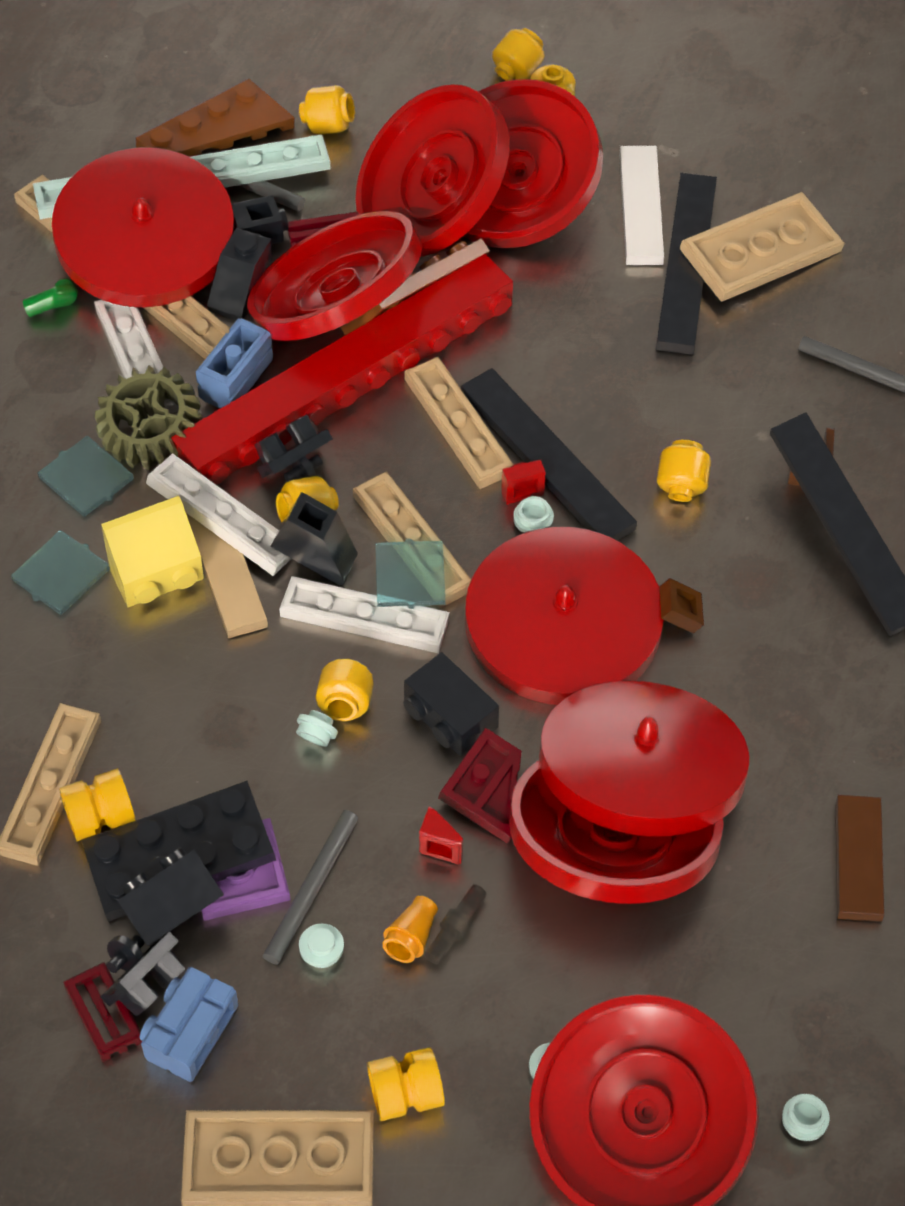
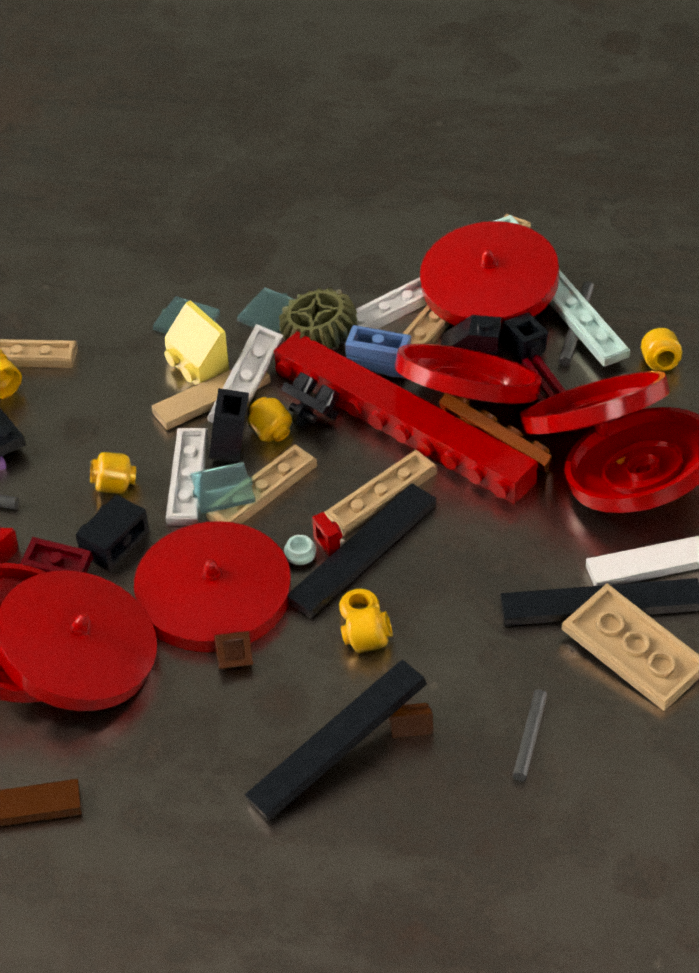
camera: 80 degrees right, 10 degrees down
green arm [23,279,78,317] -> none
dark orange wing [136,79,295,157] -> none
light aqua plate [296,710,338,747] -> none
none -> yellow piece [339,589,380,620]

